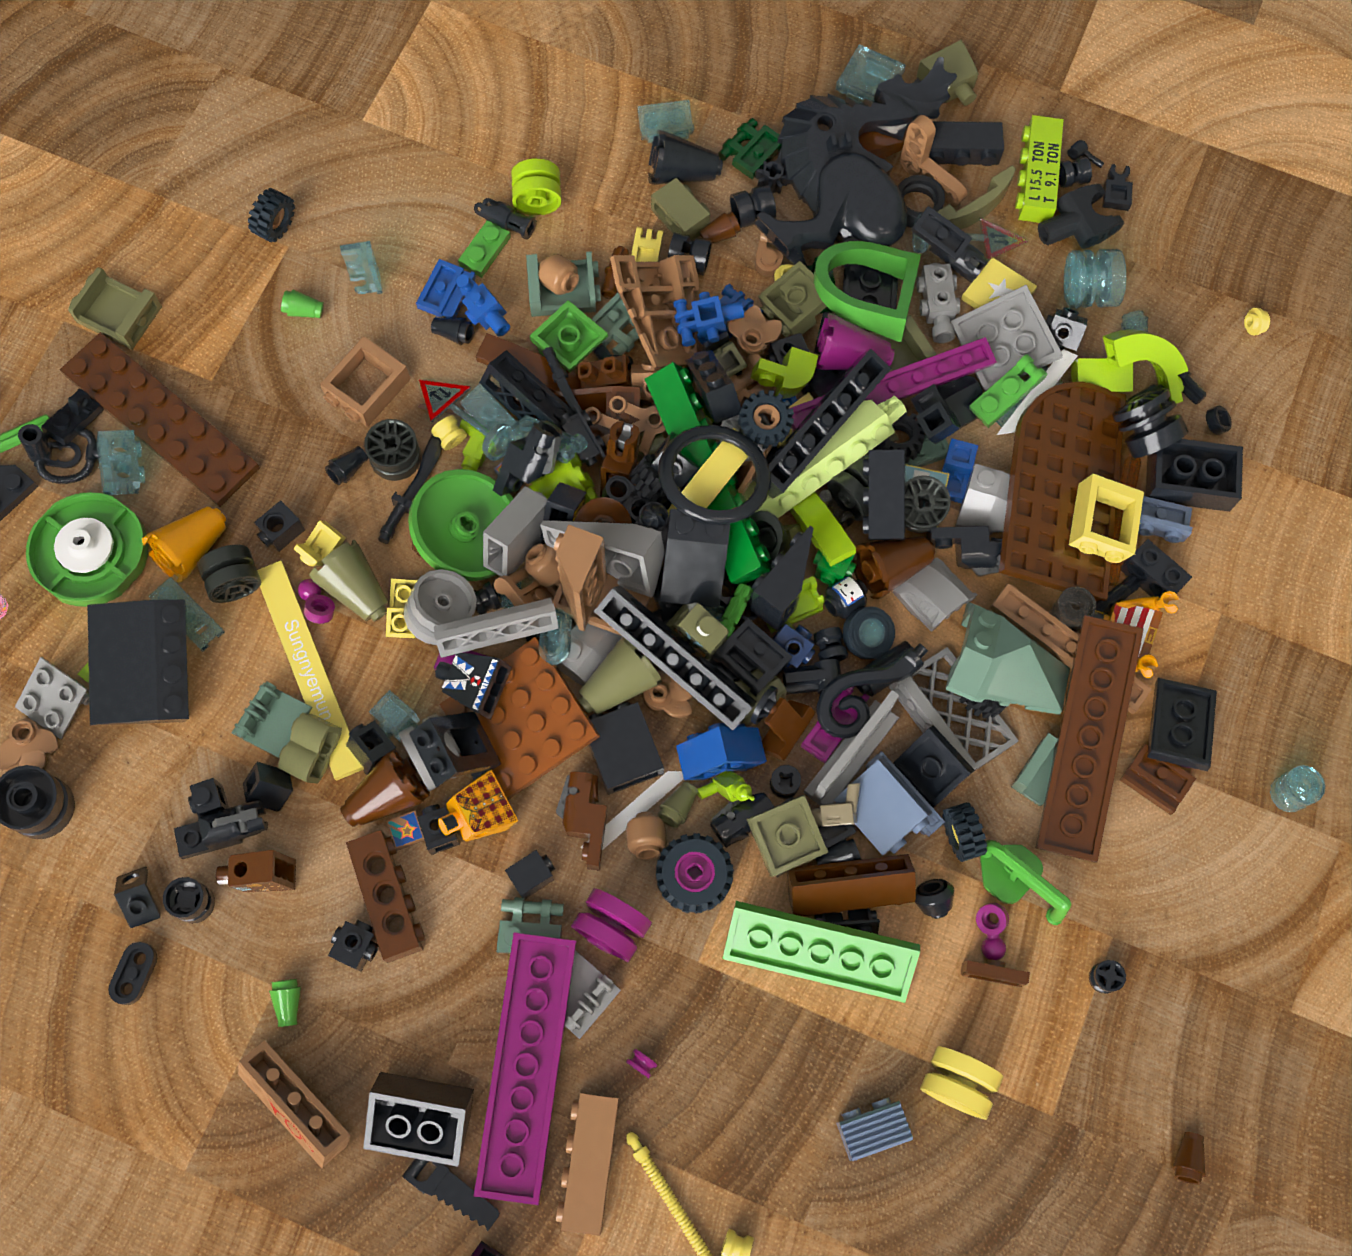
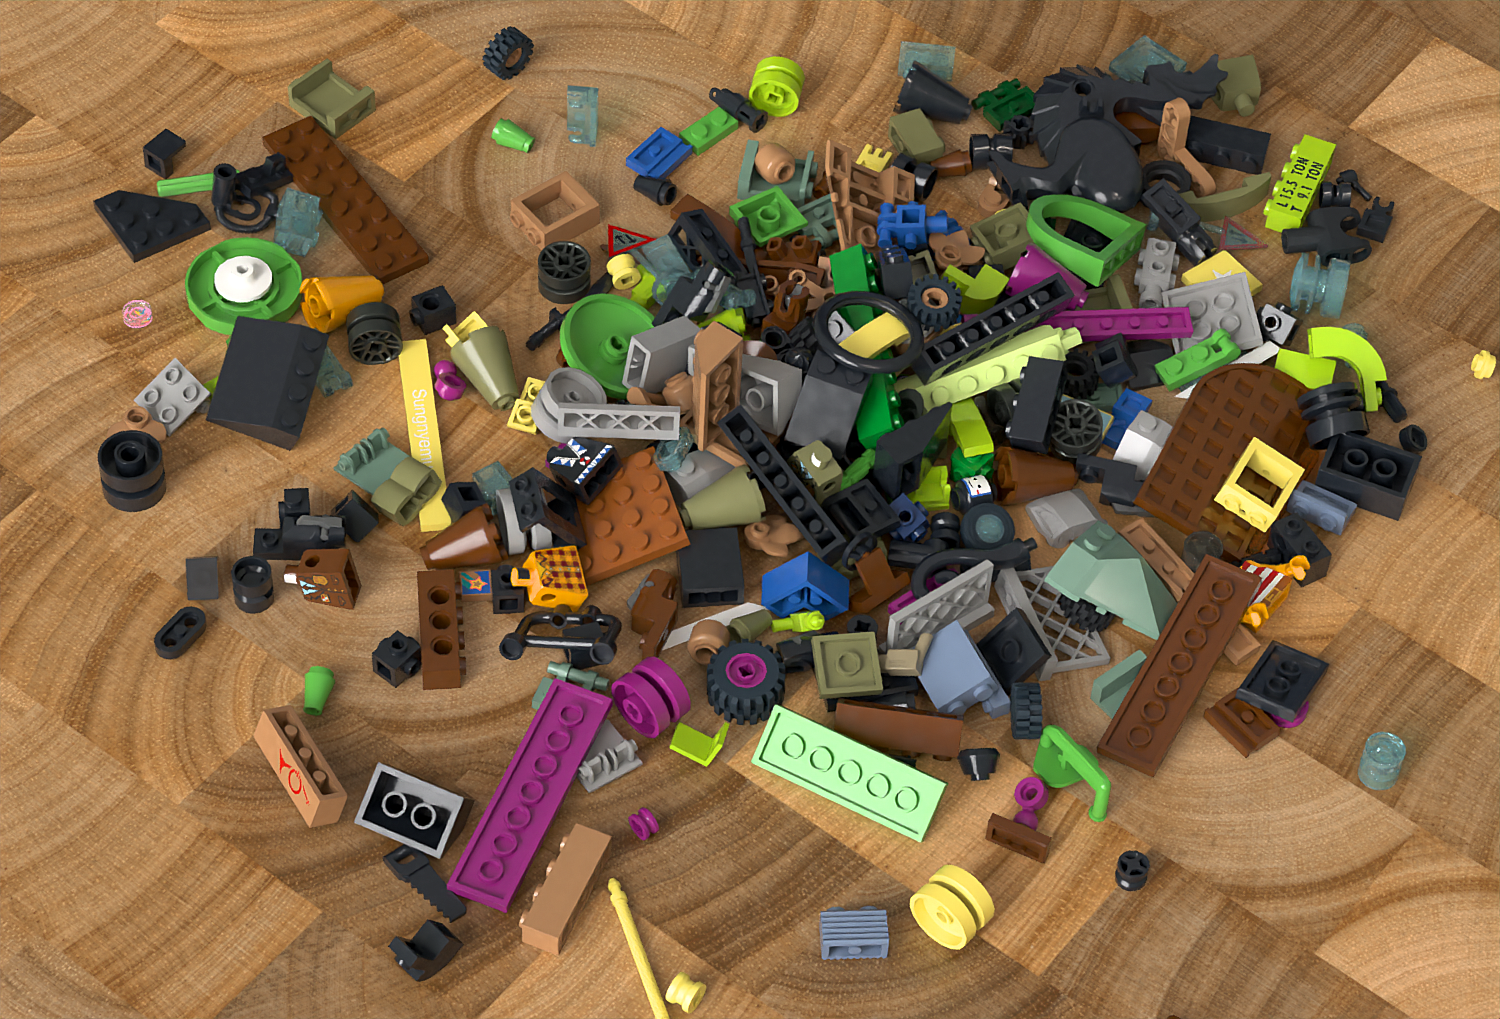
camera: 15 degrees right, 20 degrees down
black cone [325,446,368,485] -> none
blue piece [456,274,510,337] -> none
none -> black bar [499,604,622,665]
none -> lime bracket [669,722,730,767]

